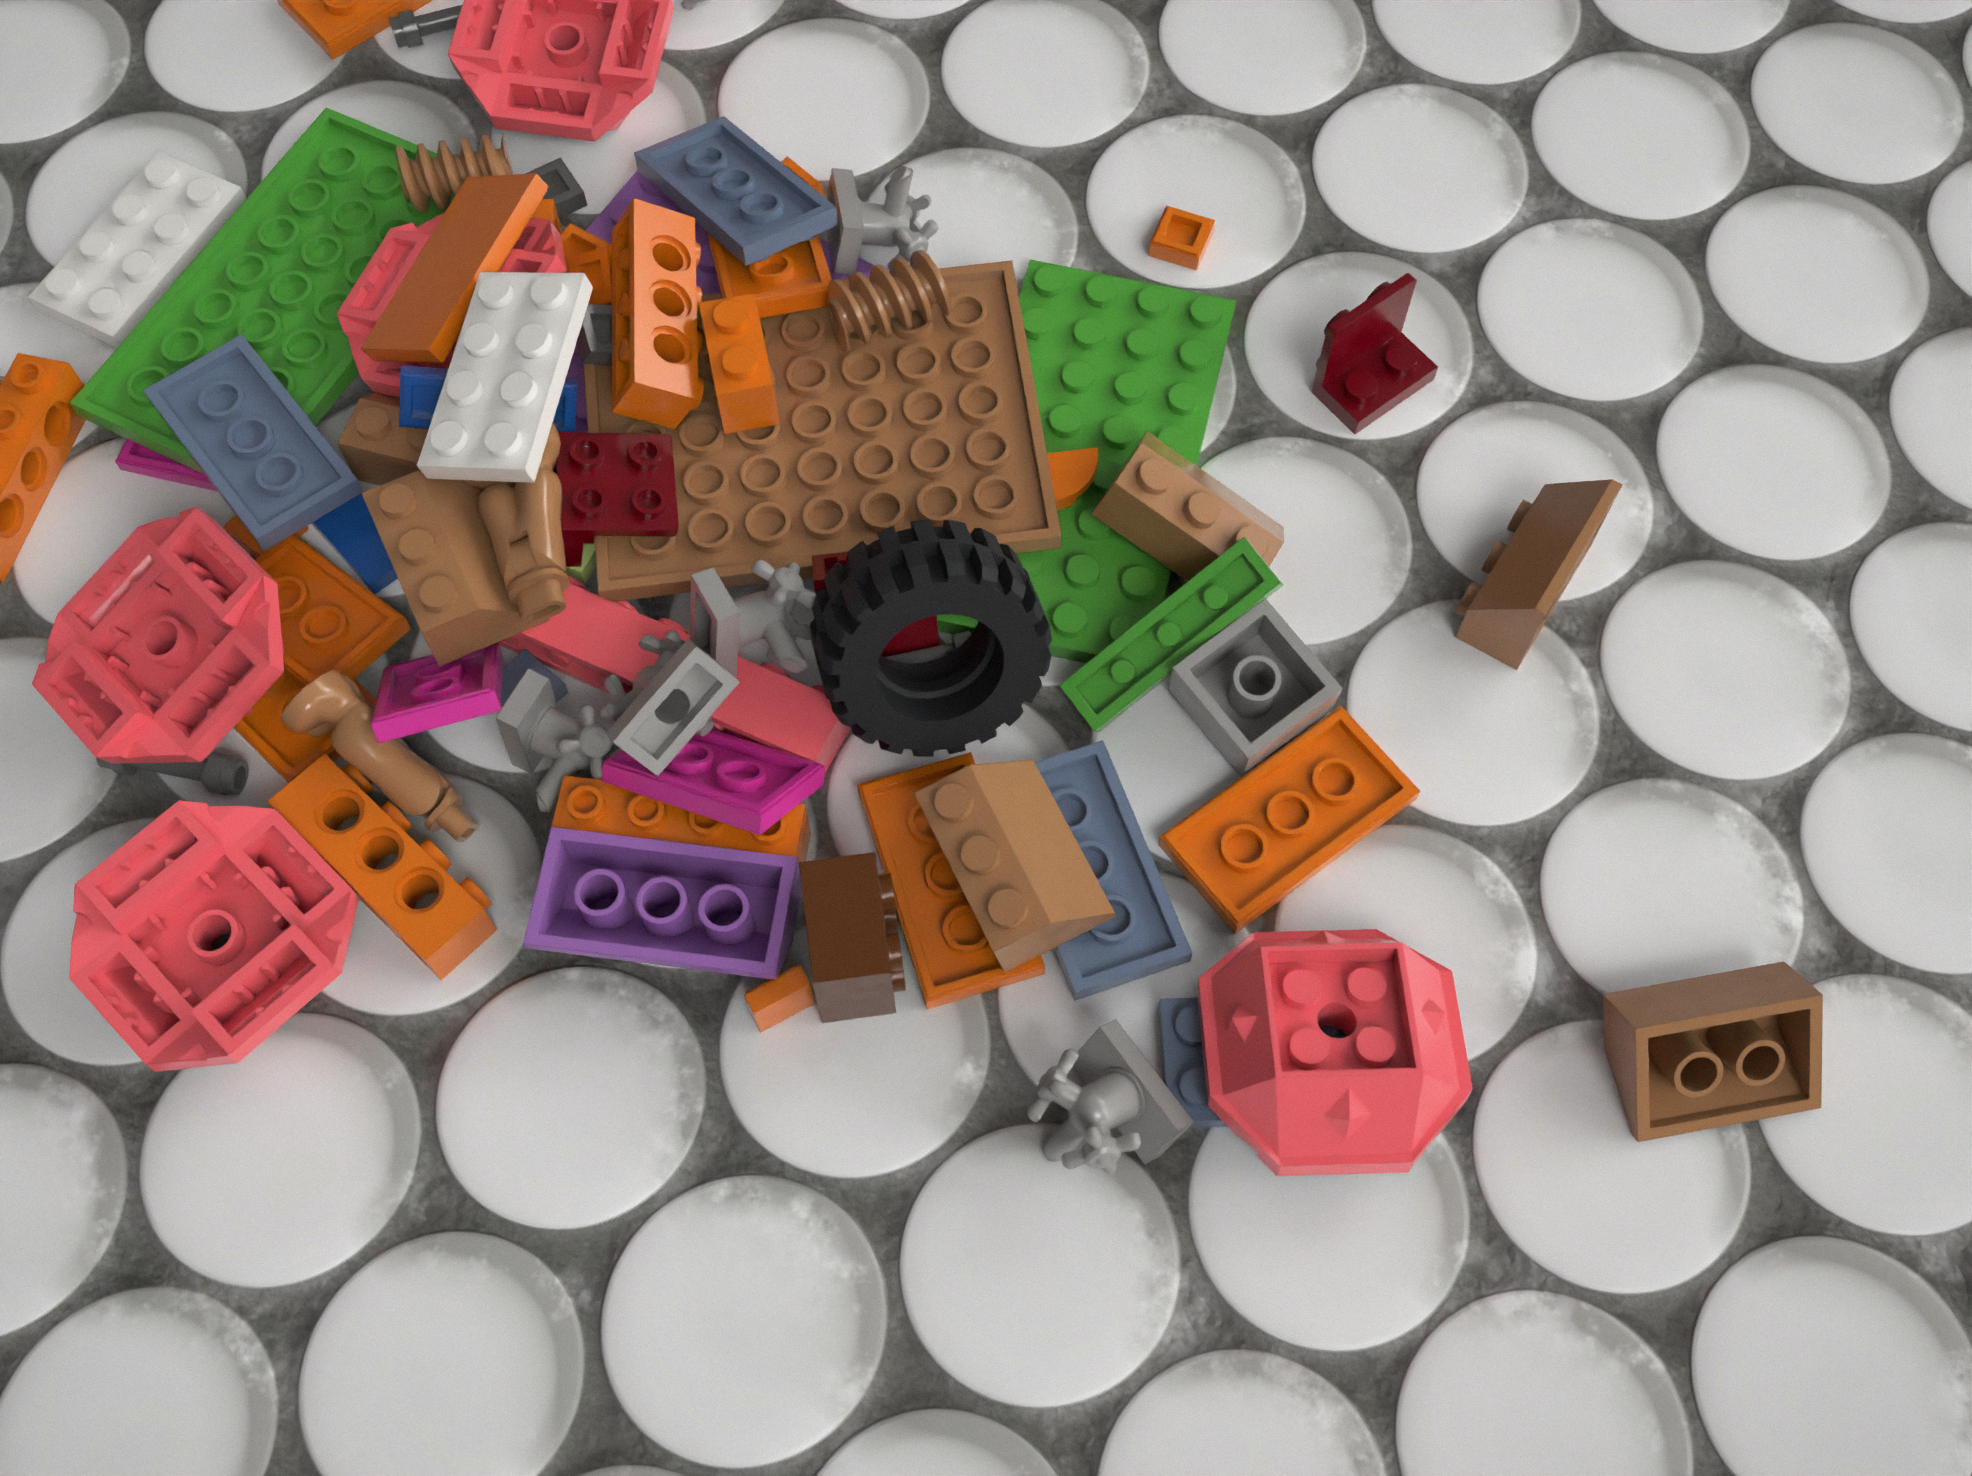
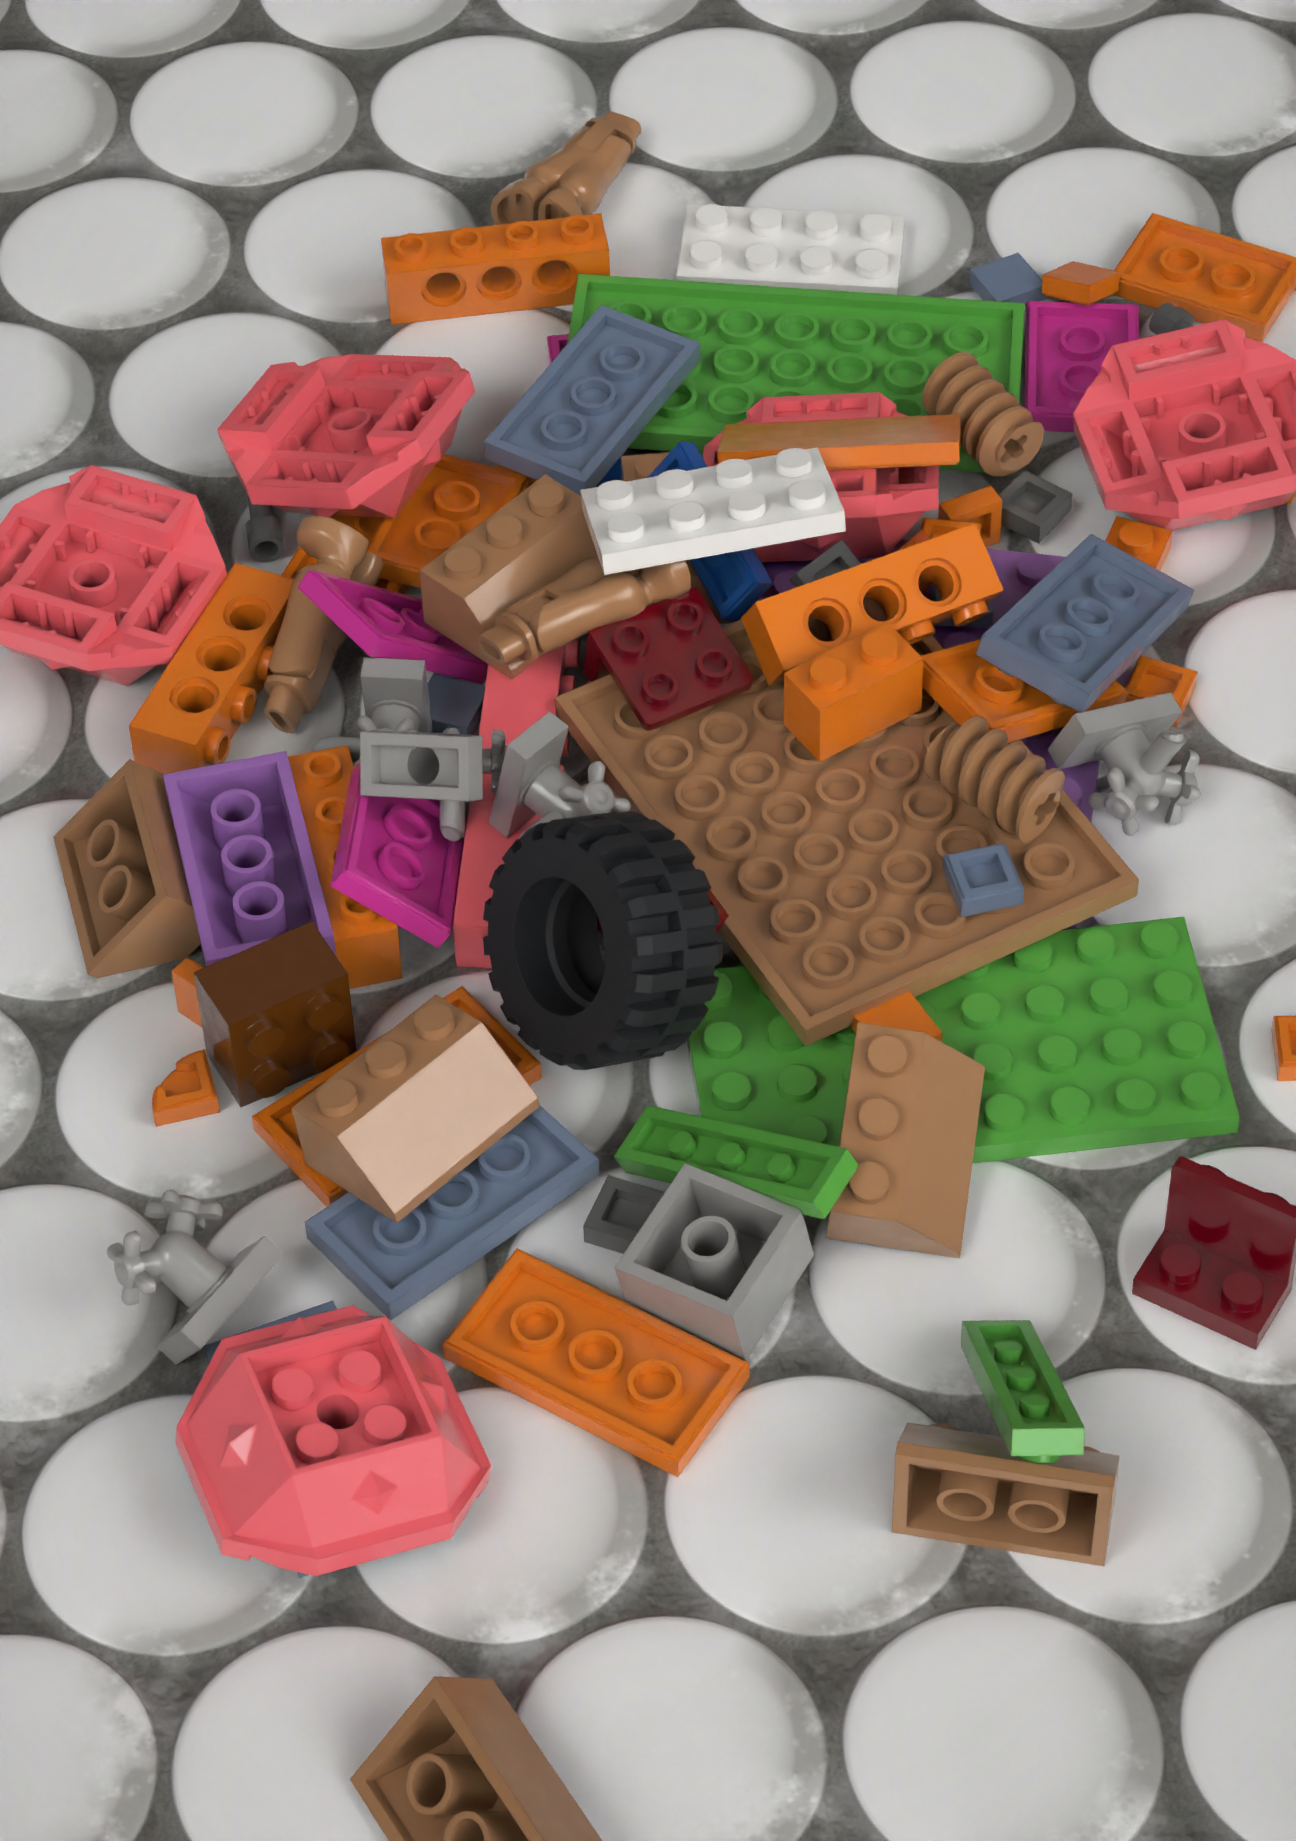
camera: 70 degrees right, 15 degrees down
none -> medium nougat slope [53,759,201,978]
none -> orange tile [152,1049,220,1127]
none -> dark grey plate [583,1175,665,1254]
none -> sand blue tile [942,843,1024,917]
none -> bright green plate [961,1320,1085,1464]
none -> sand blue tile [969,253,1045,307]
none -> dark pink tile [1024,301,1139,432]
none -> orange tile [1042,261,1120,306]
none -> orange plate [1105,516,1173,571]

